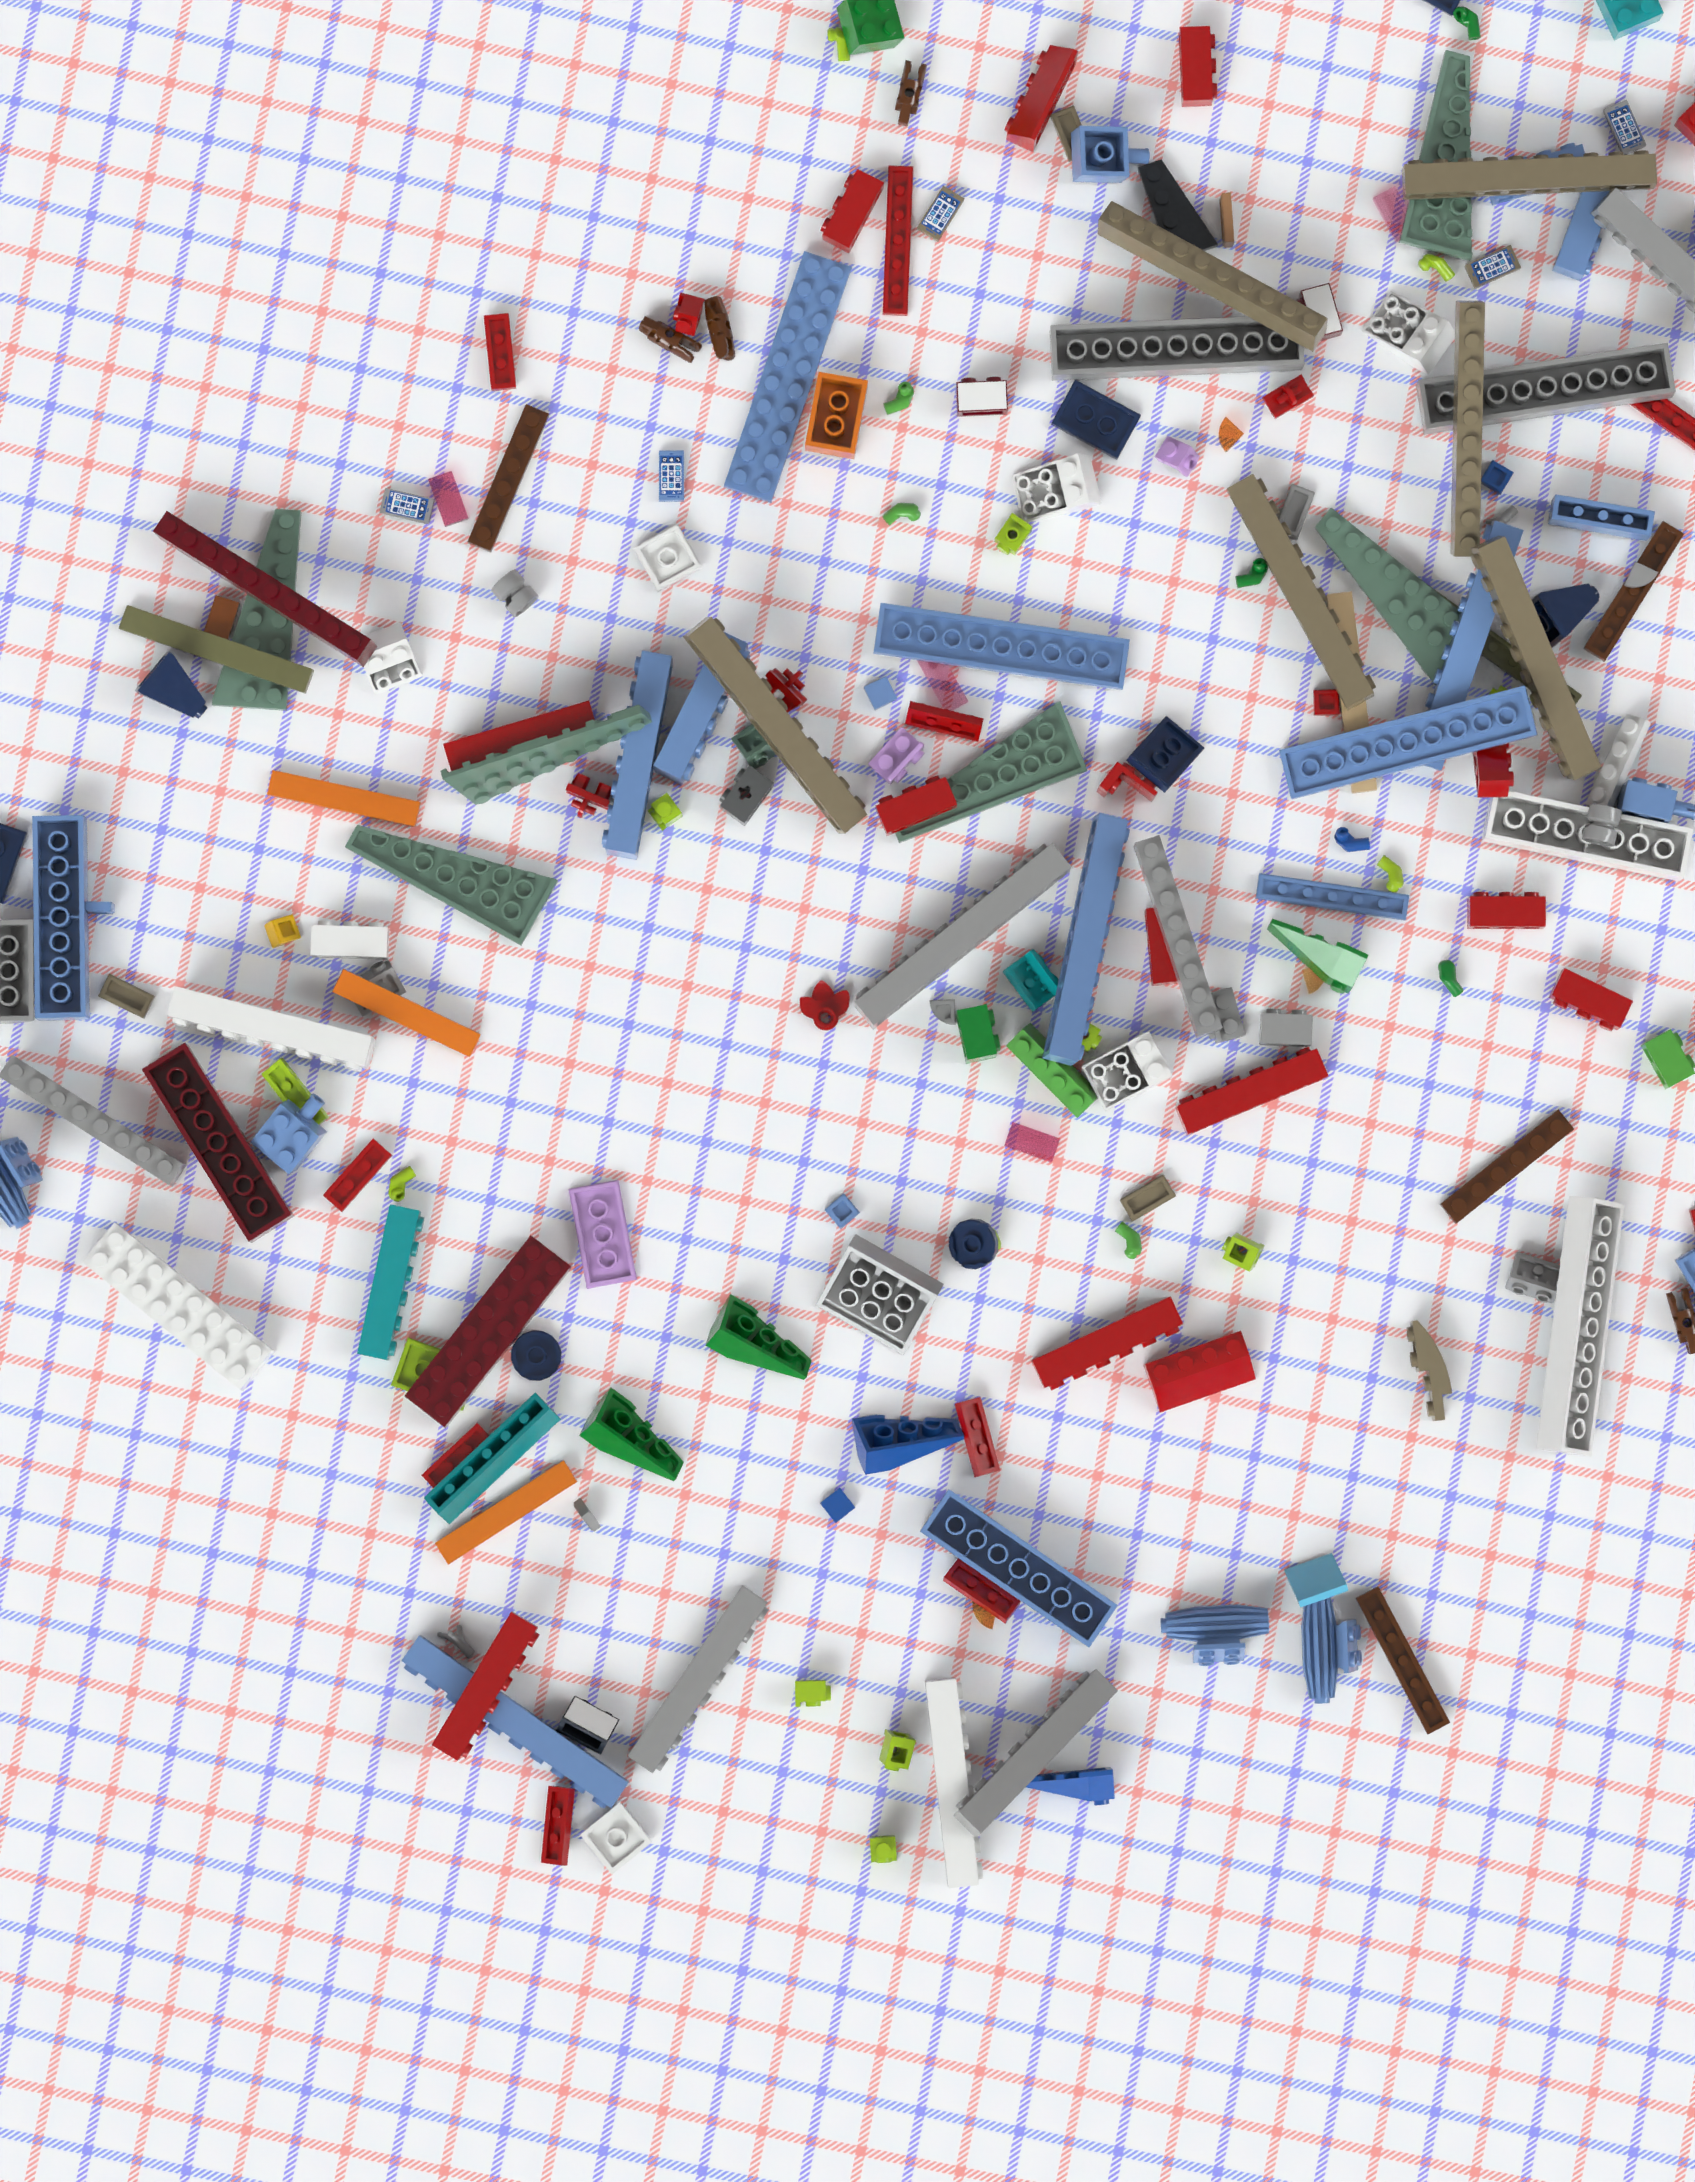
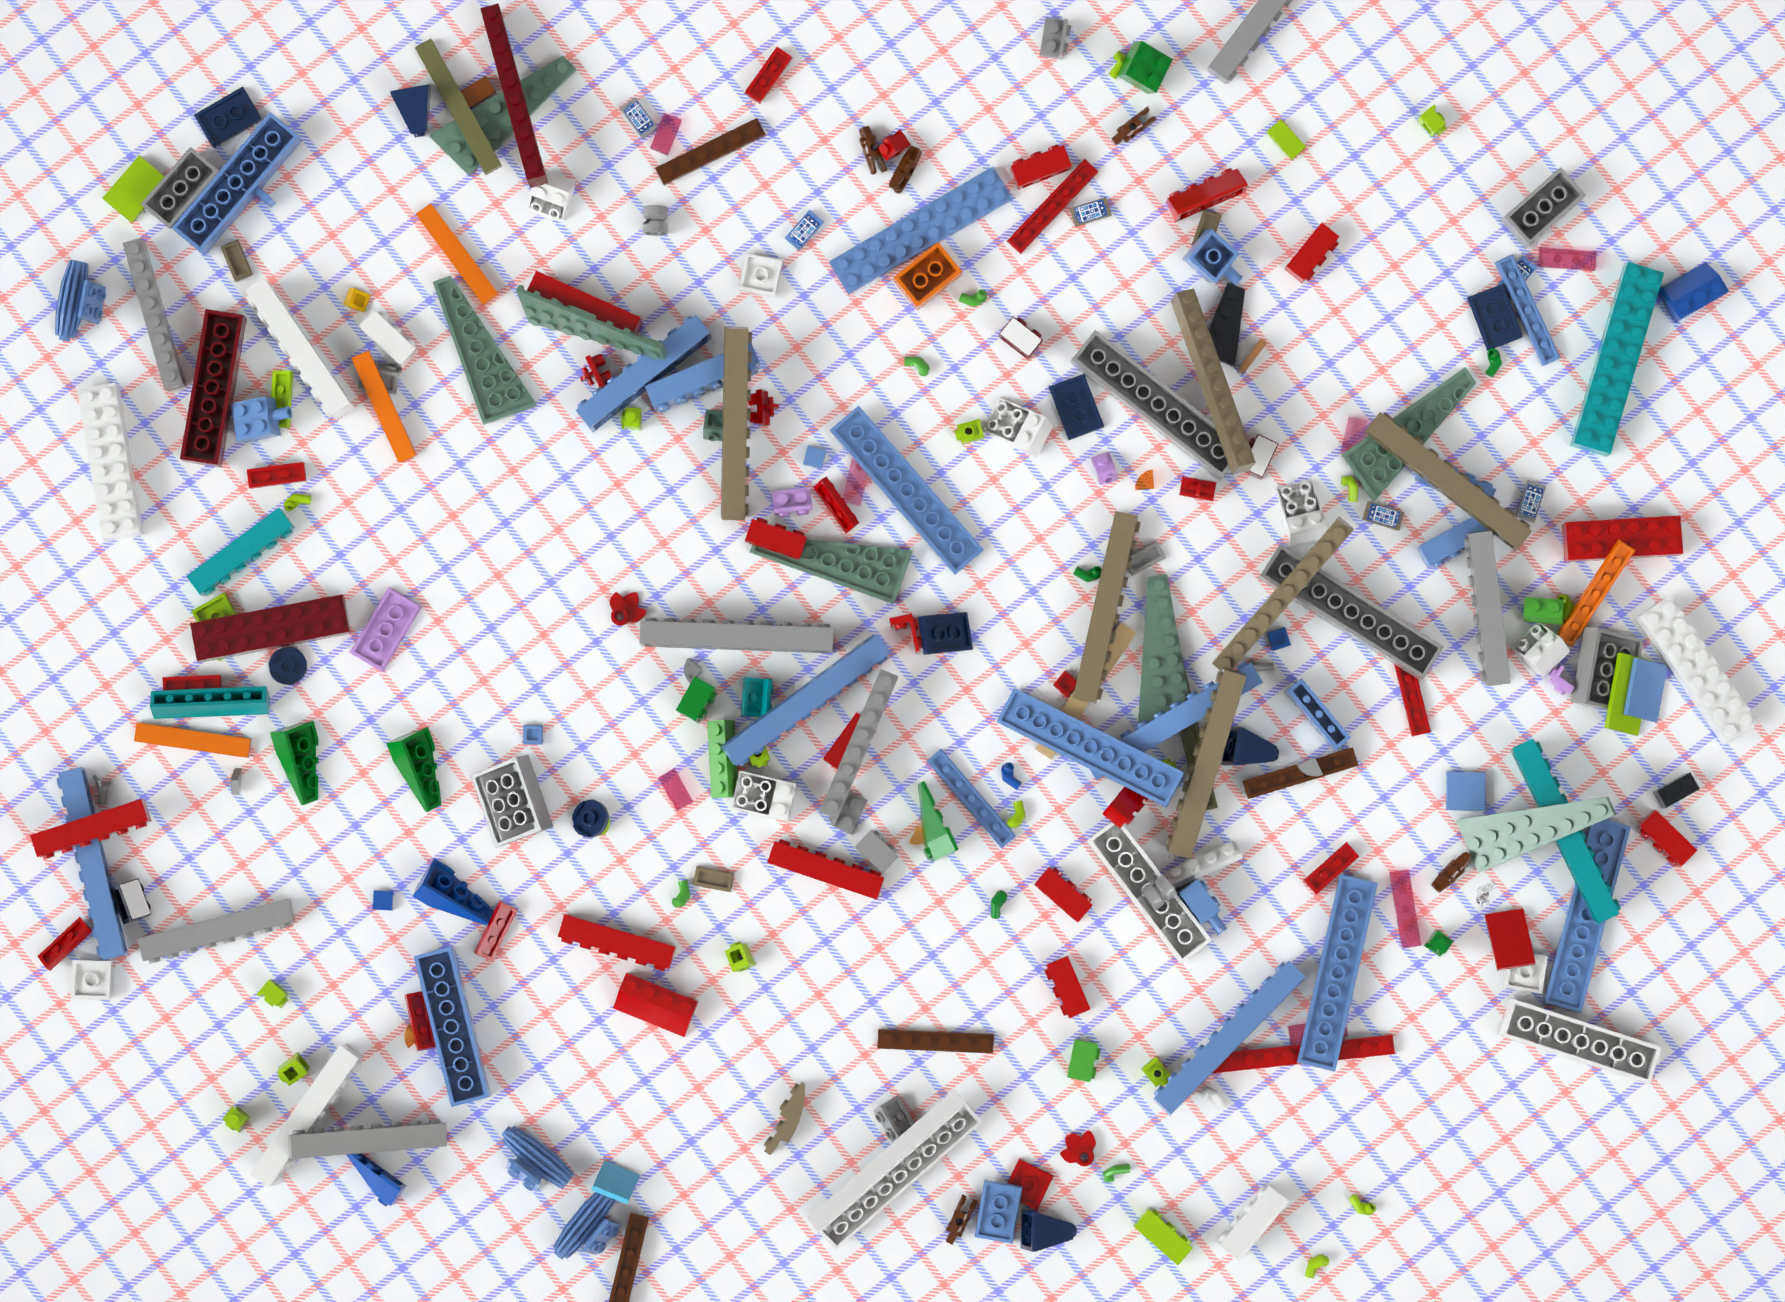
camera: 45 degrees right, 0 degrees up
dark grey brick [719,765,774,826] -> none
none -> light grey bracket [1039,18,1071,60]

